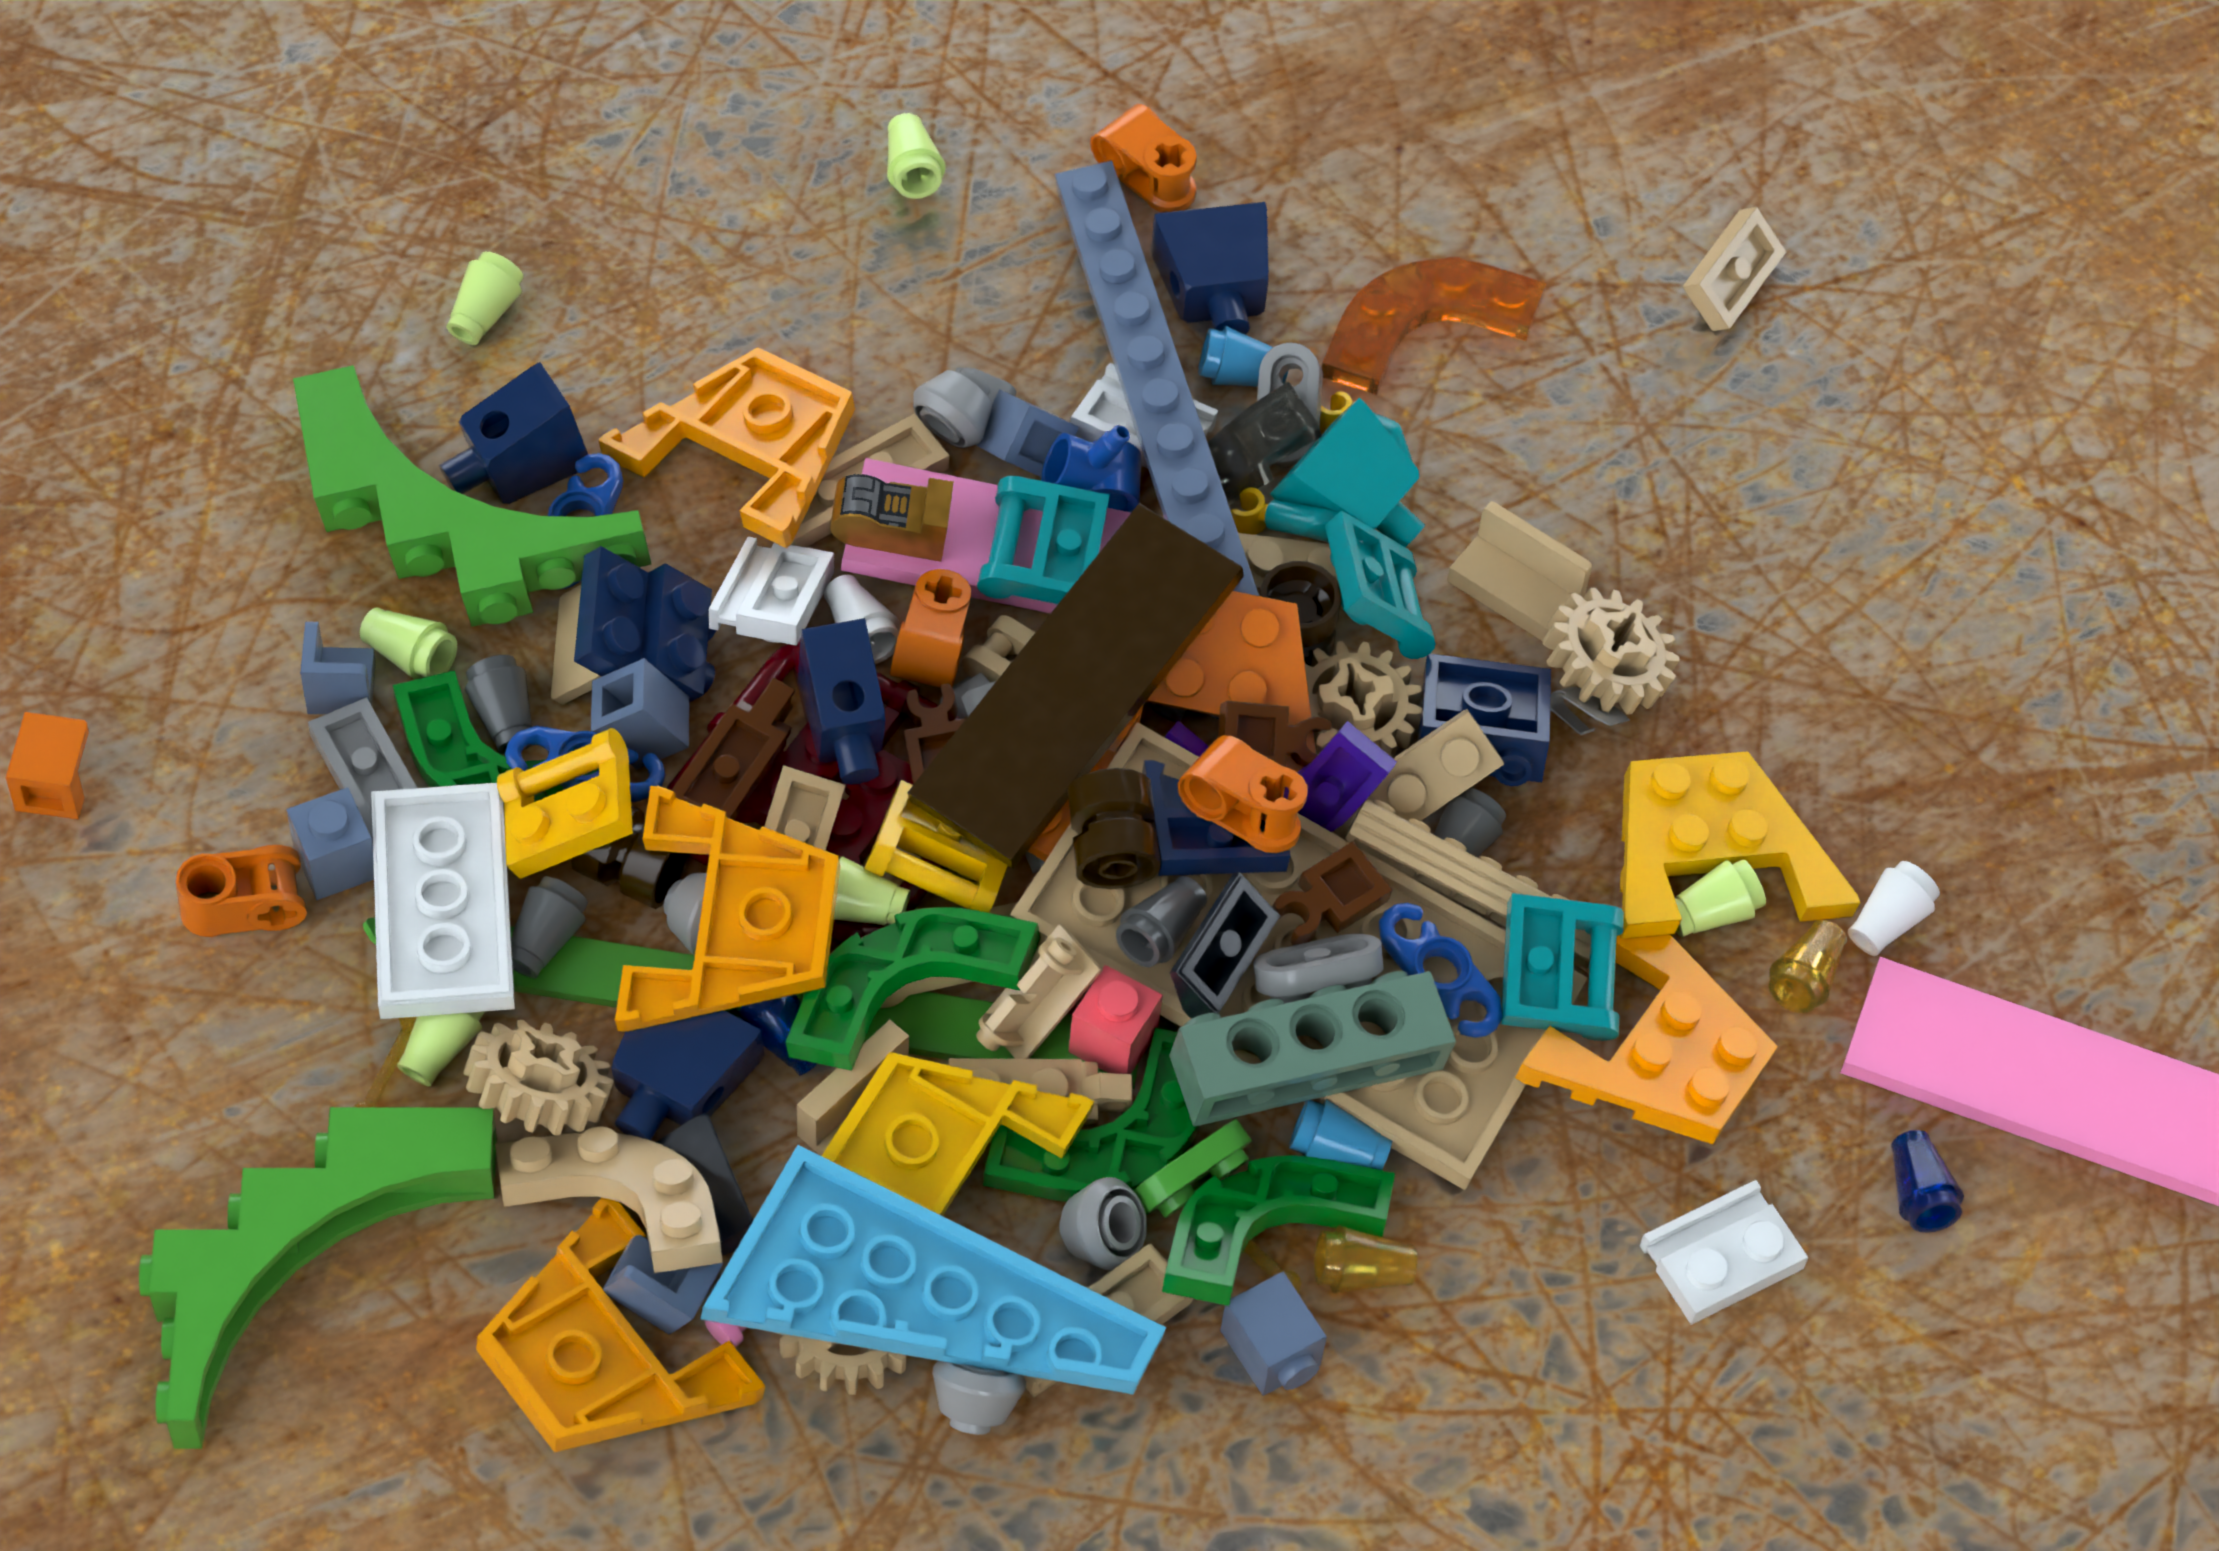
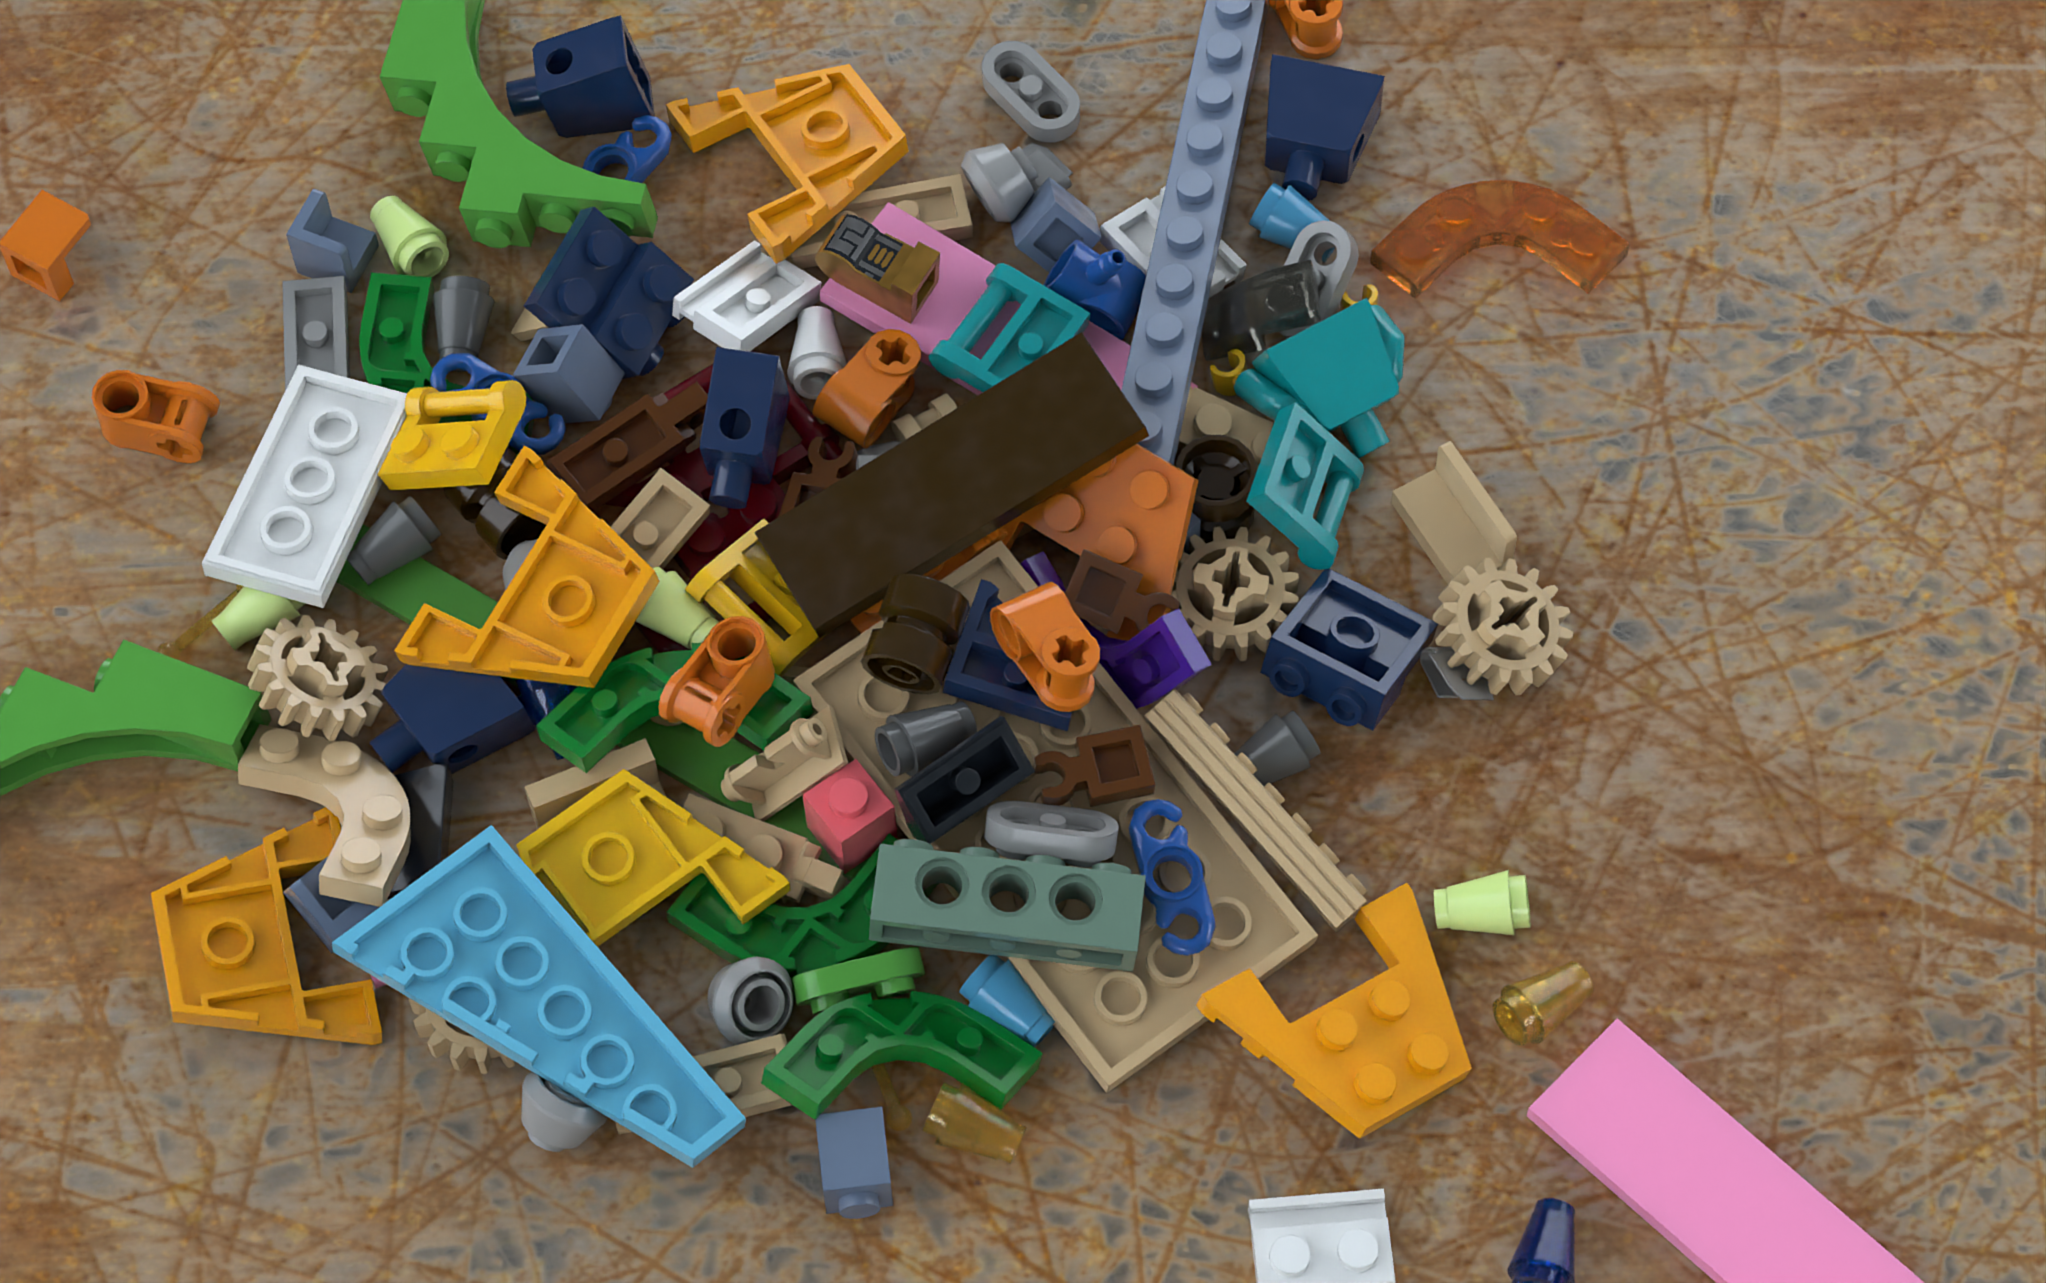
camera: 30 degrees right, 5 degrees up
sand blue brick [286,787,374,901] -> none
tan hinge [1334,709,1504,839] -> none
teal plate [1501,893,1624,1041] -> none
yellow wing [1620,751,1861,939] -> none
tan plate [1682,207,1786,331] -> none
white cone [1848,861,1940,956] -> none
none -> orange piece [658,616,775,747]
none -> light grey plate [982,41,1080,143]

